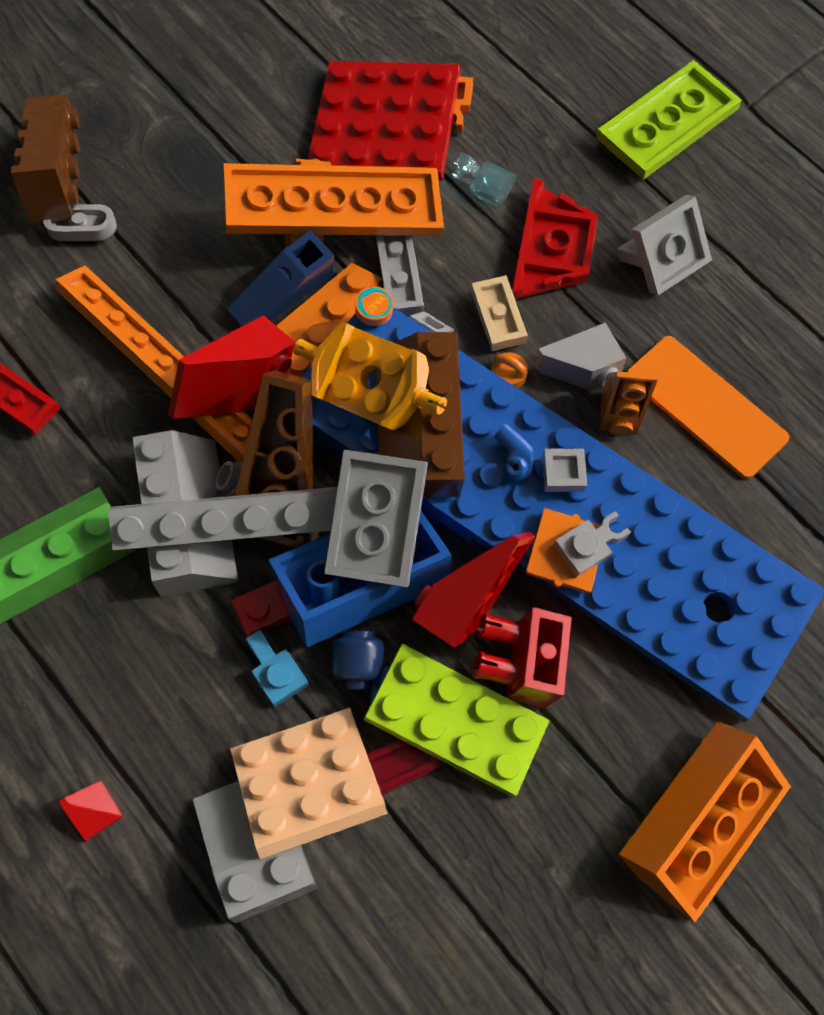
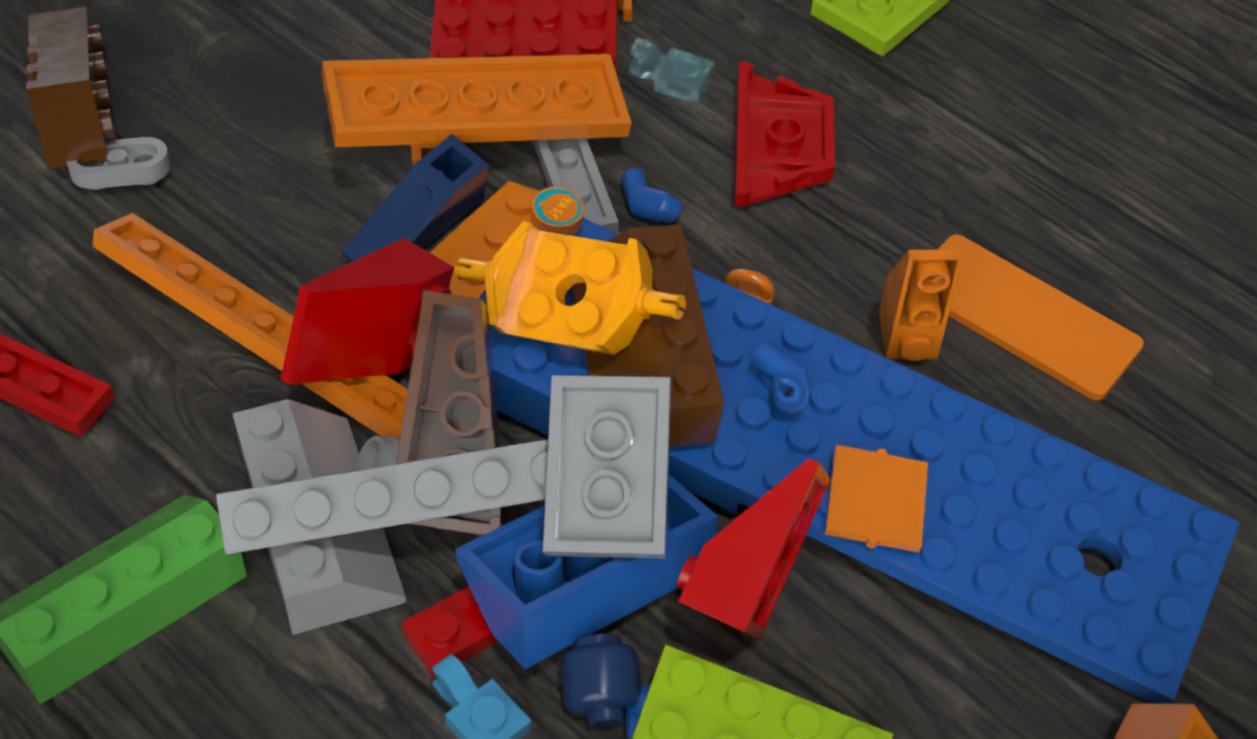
camera: 10 degrees left, 15 degrees down
tan plate [471,275,528,351] -> none
red brick [472,607,572,708] -> none
light grey slope [536,323,626,389] -> none
light grey plate [542,449,587,492] -> none
light grey plate [553,511,631,578] -> none
light grey bracket [617,195,712,295] -> none
none -> blue arm [621,168,682,224]

